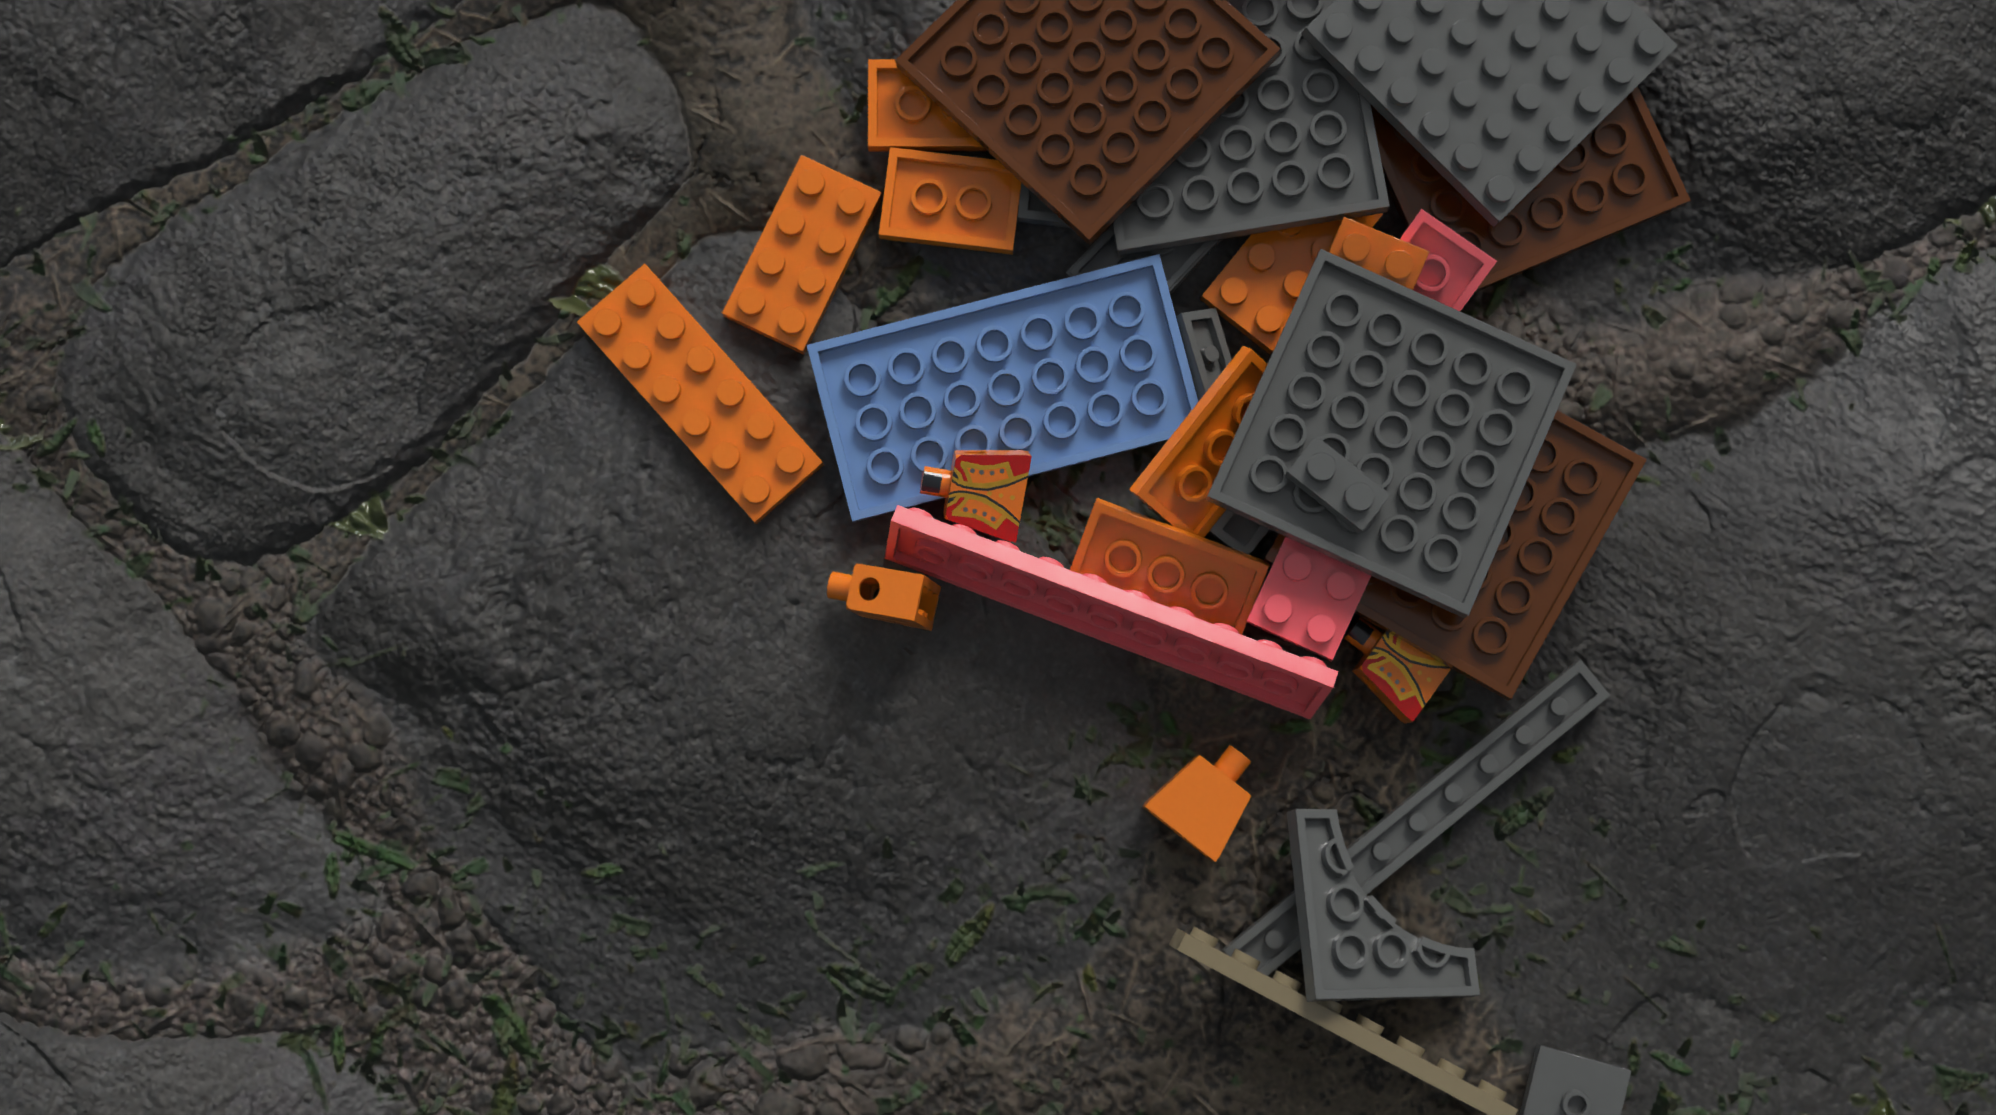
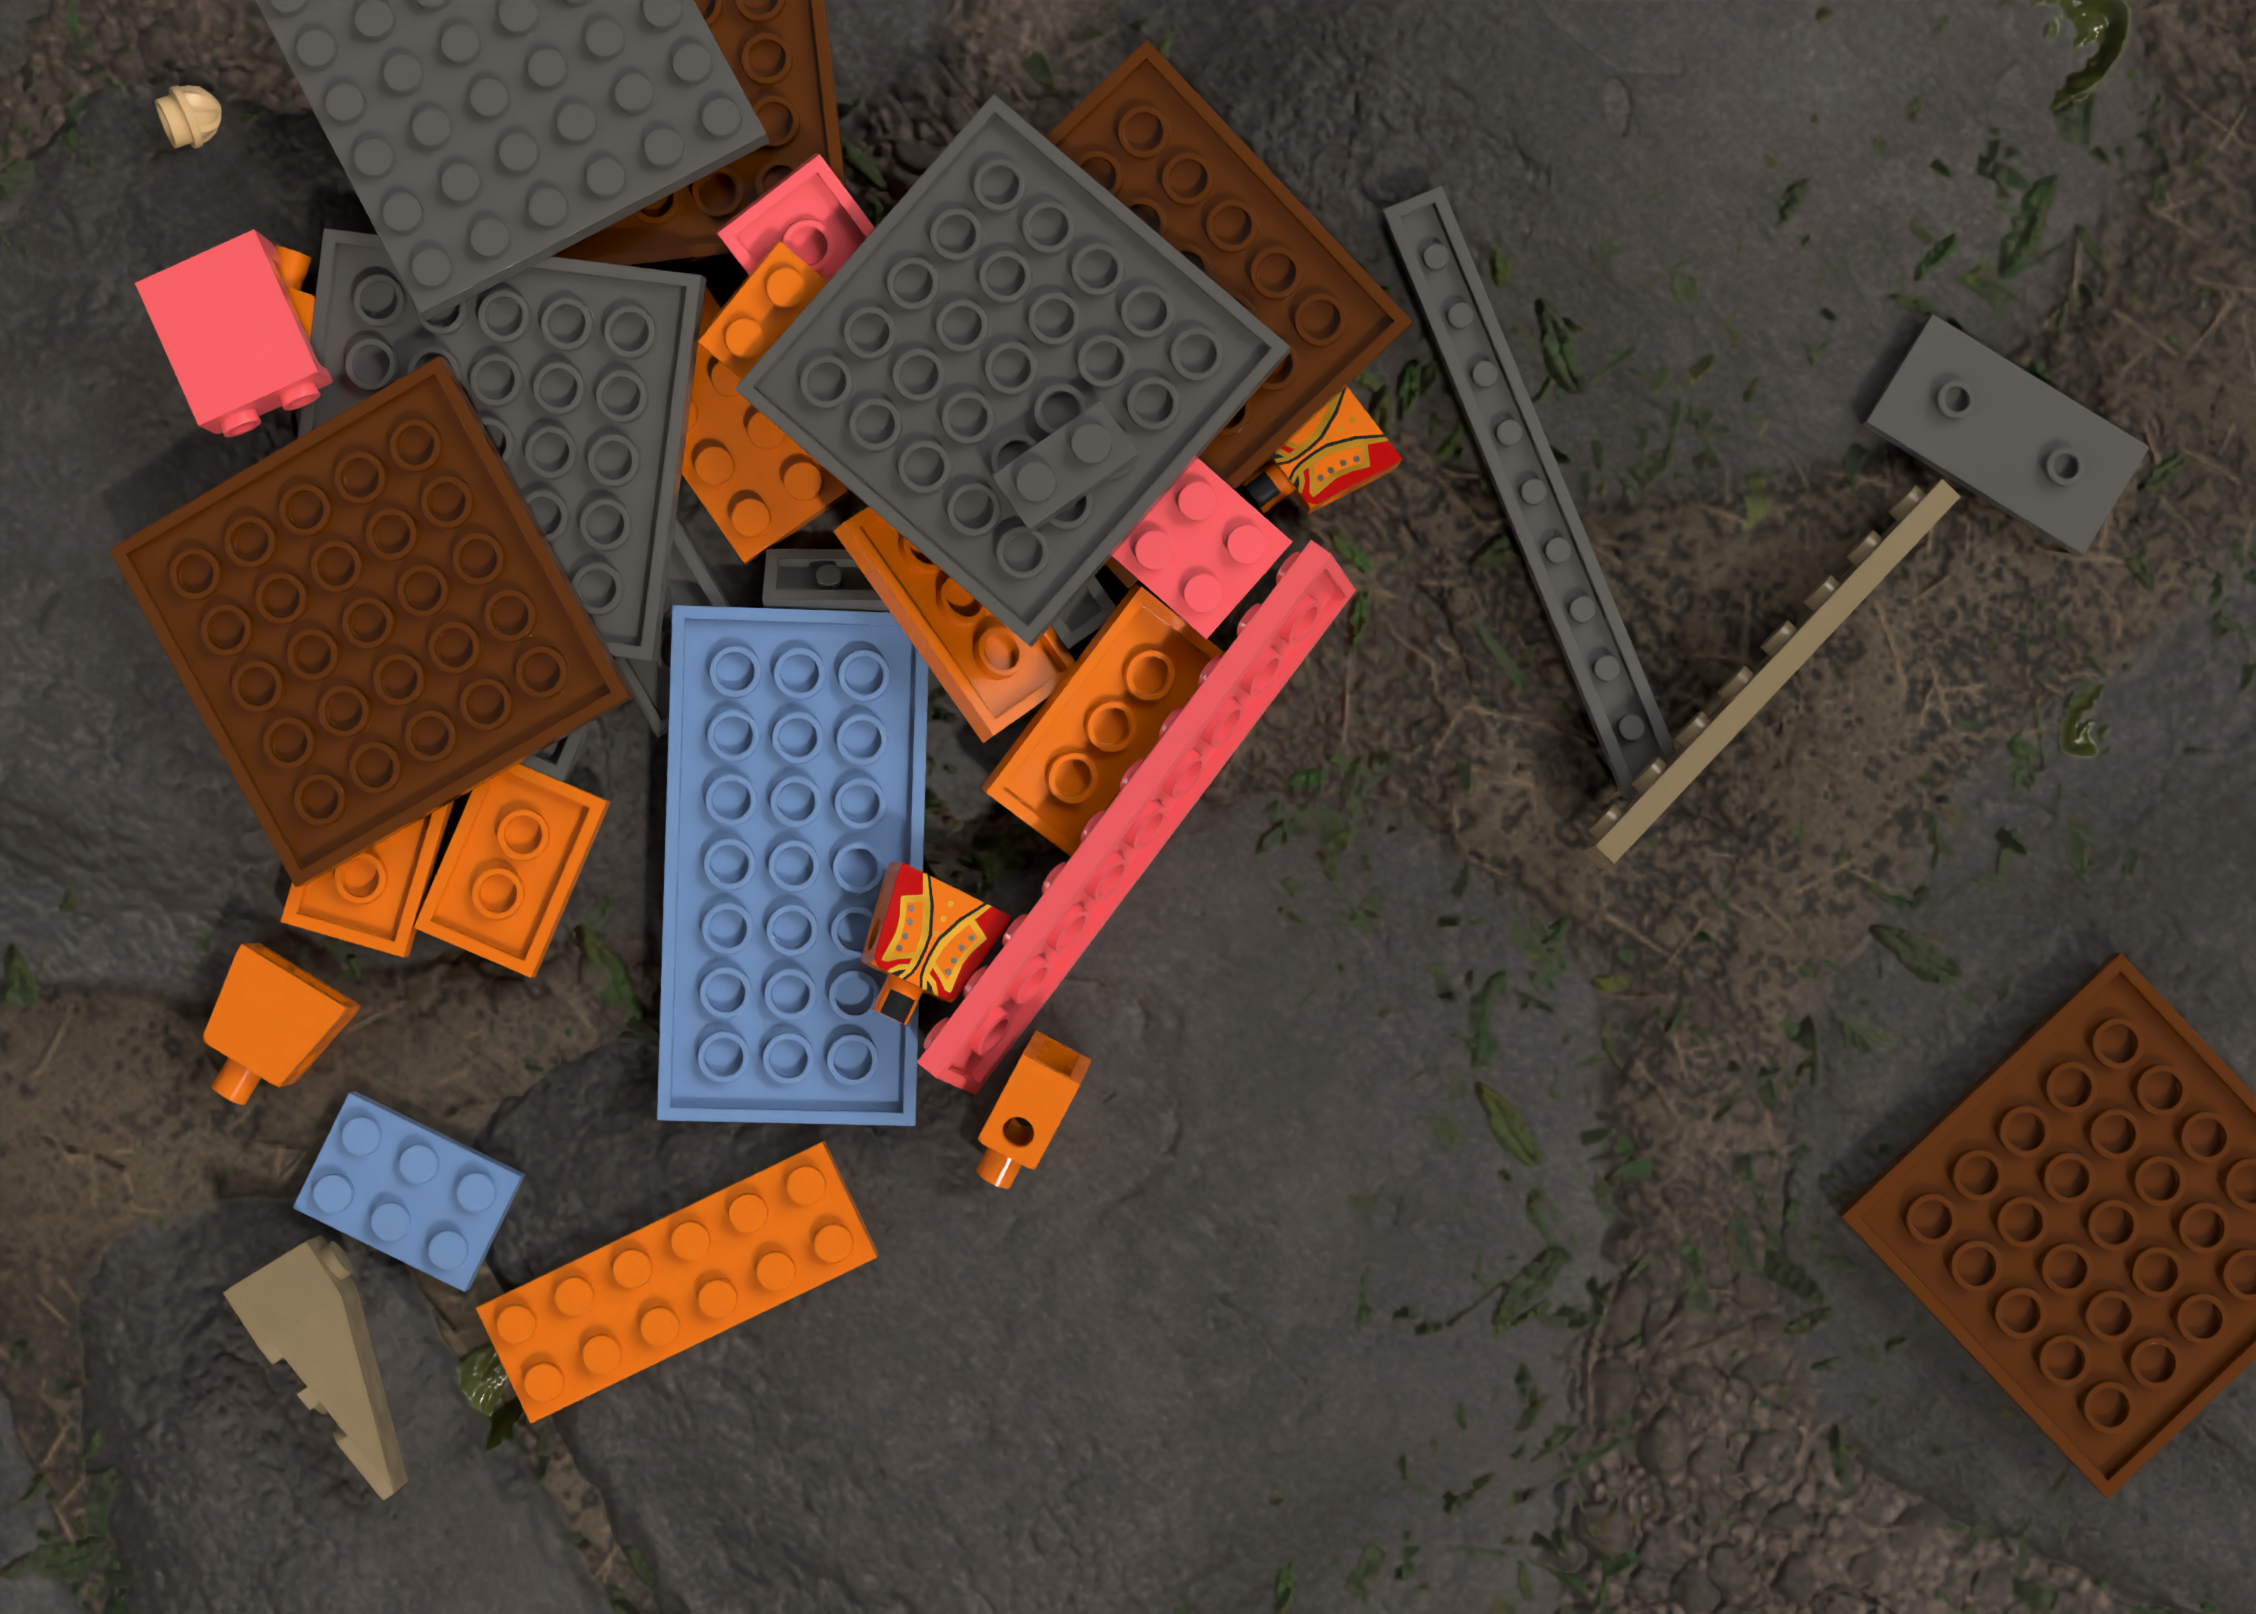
camera: 70 degrees left, 5 degrees up
orange plate [722,155,883,355] -> none
orange torso [1142,745,1251,862] -> none
dark grey plate [1287,809,1480,1002] -> none
none -> orange torso [203,943,361,1105]
none -> dark tan wedge [223,1235,408,1501]
none -> medium blue plate [293,1091,526,1292]

